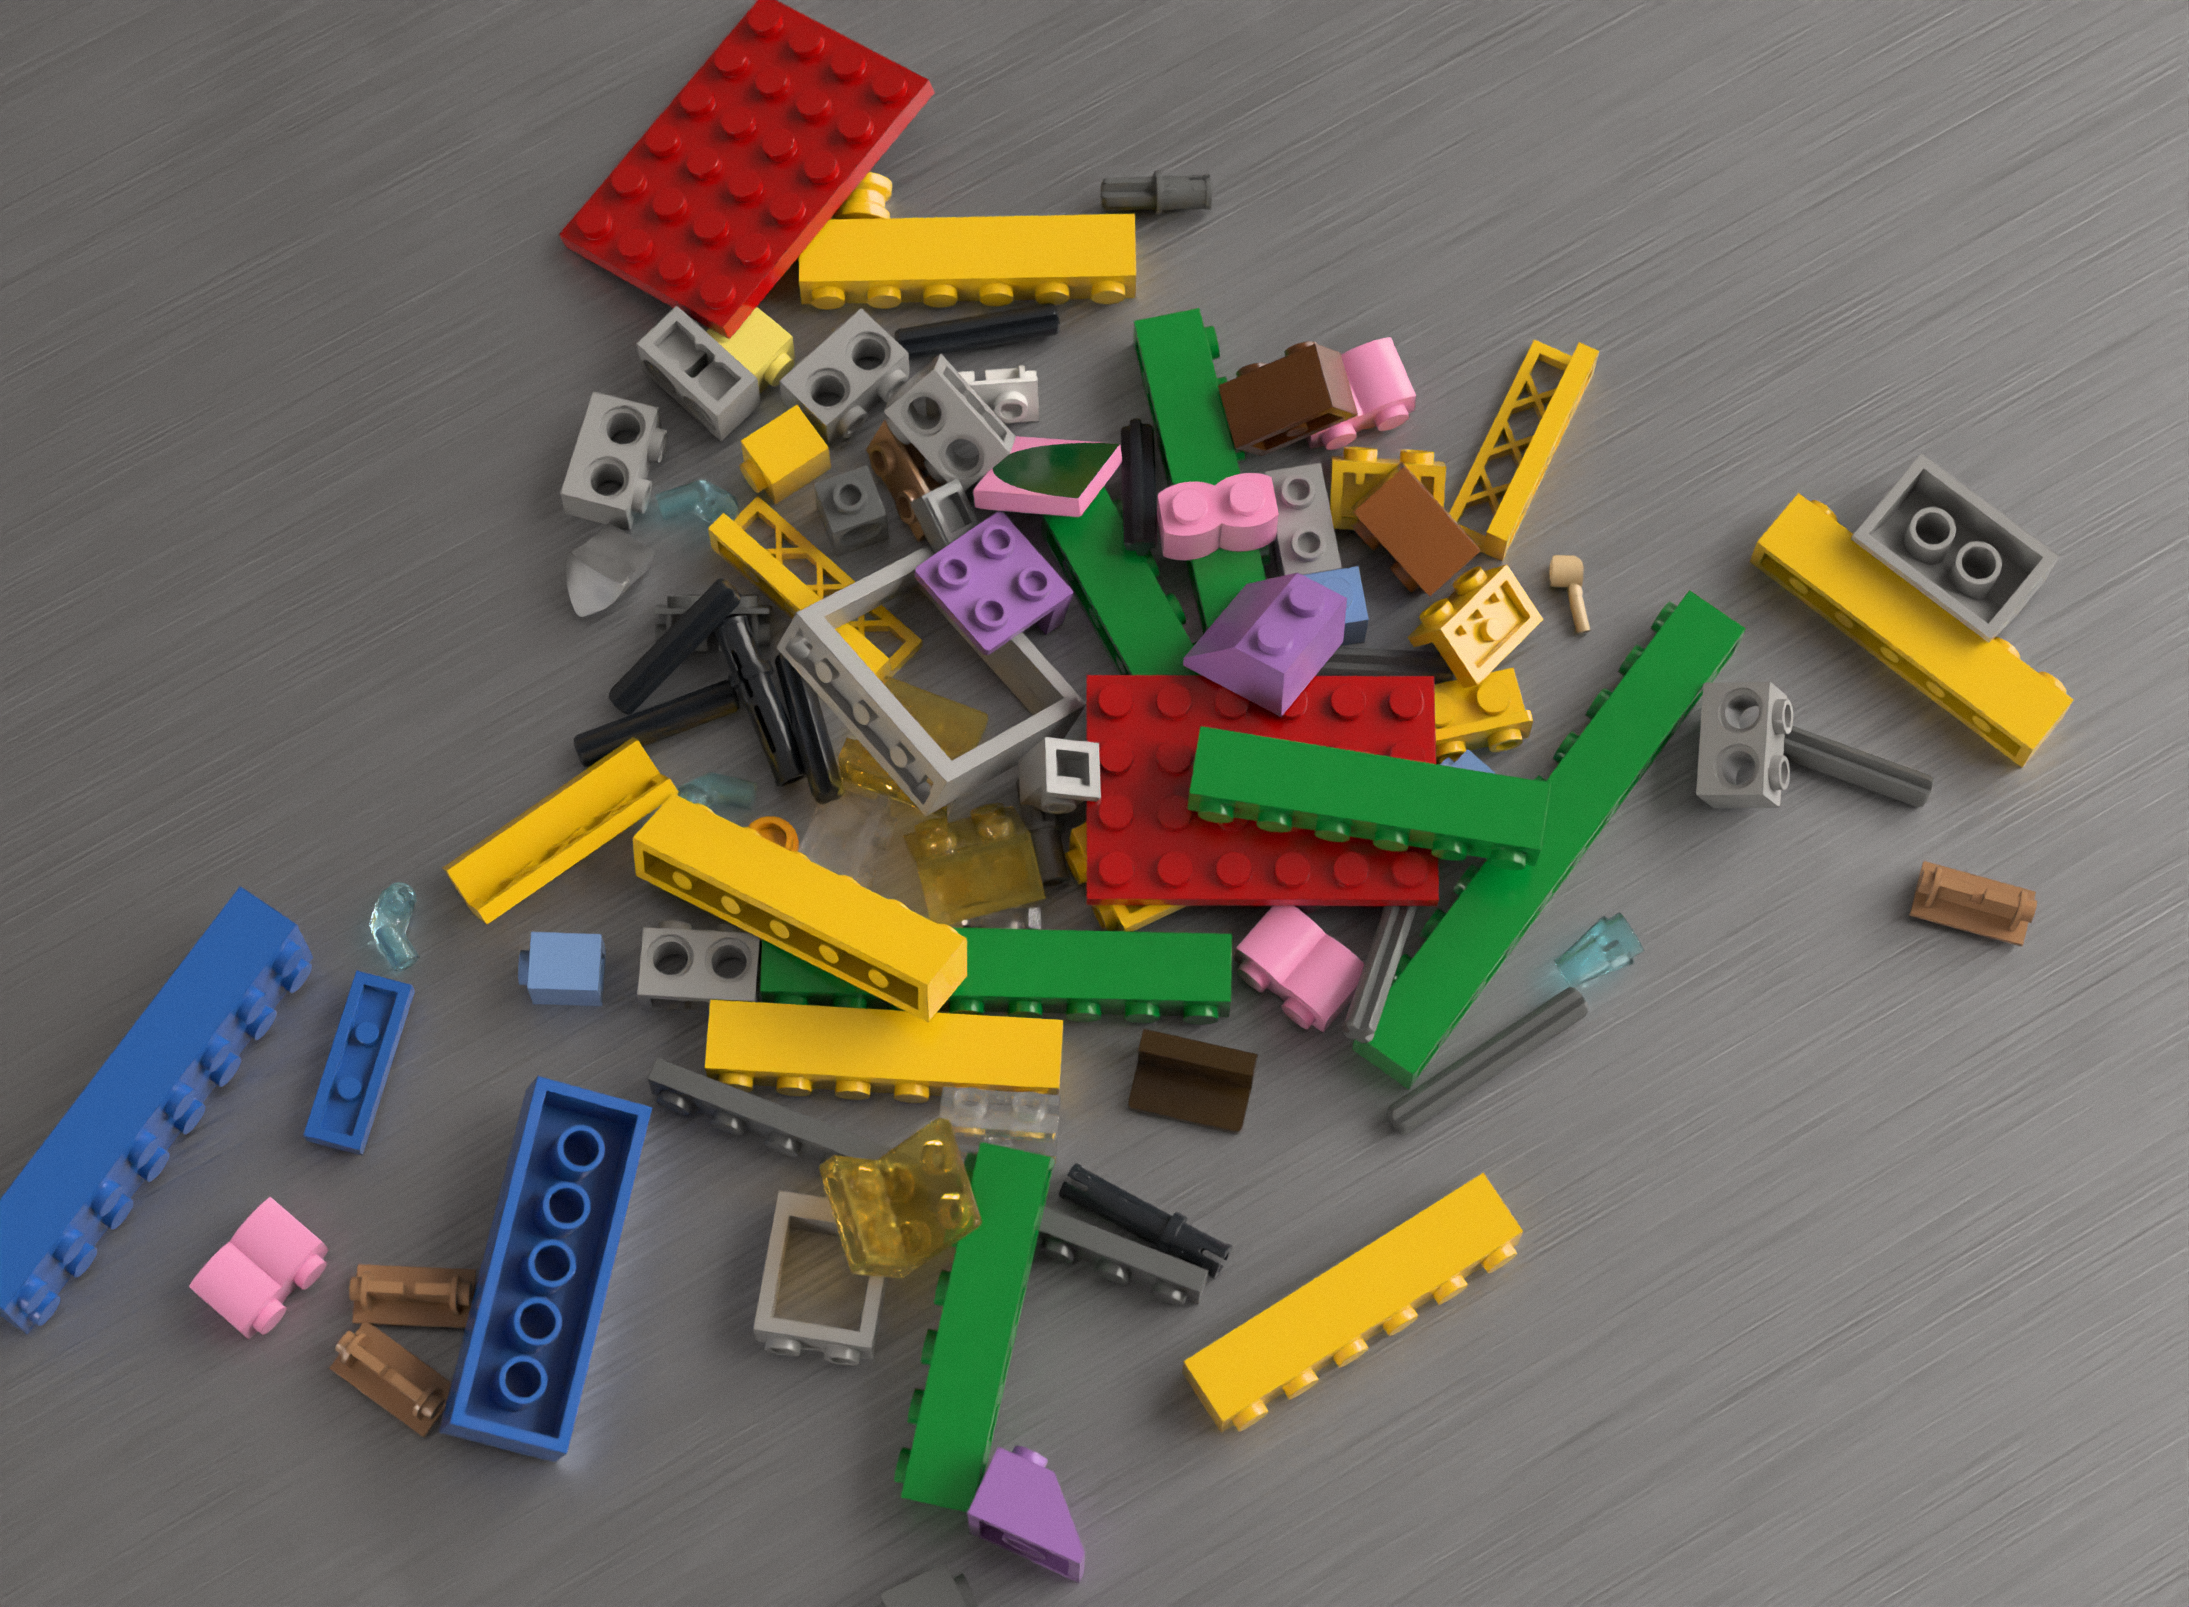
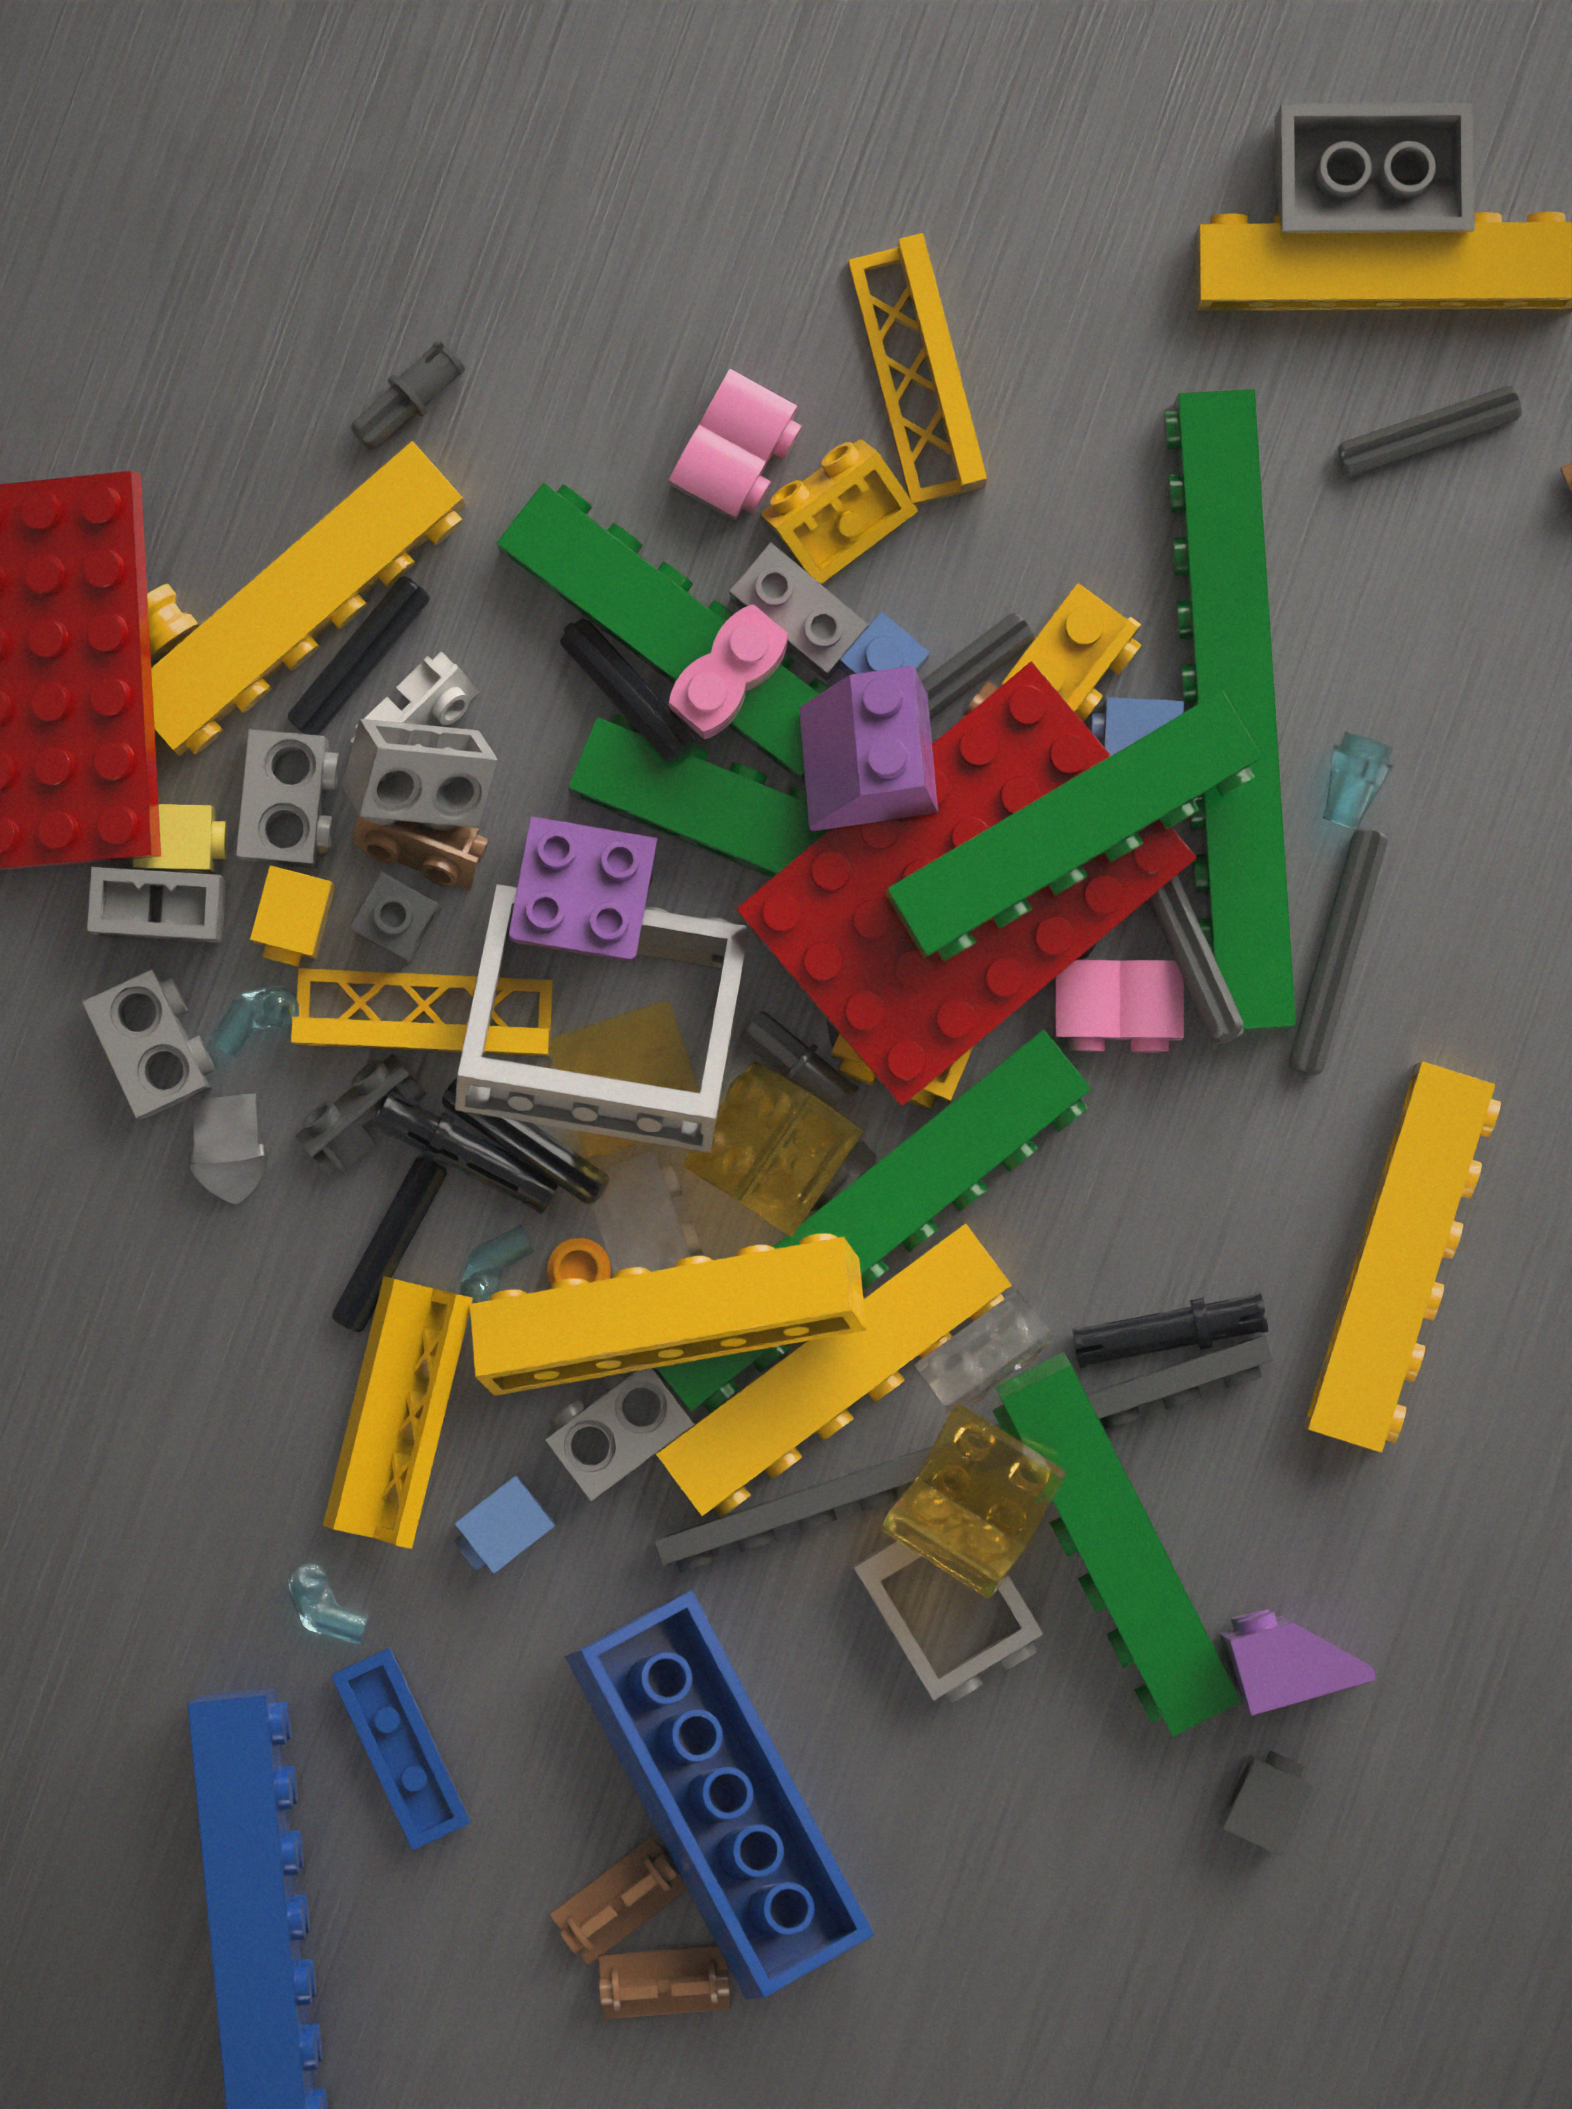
camera: 45 degrees left, 15 degrees up
bright pink brick [189,1197,329,1340] -> none
black axle [609,578,741,715] -> none
dark grey tile [909,478,980,554] -> none
tile [973,436,1123,517] -> none
light grey brick [1019,737,1101,814] -> none
dark brown panel [1128,1028,1258,1135] -> none
reddish brown brick [1218,341,1358,456] -> none
dark orange brick [1351,462,1481,597] -> none
yellow bracket [1407,564,1543,689] -> none
tan hand [1549,555,1591,634] -> none
light grey brick [1696,681,1793,808] -> none

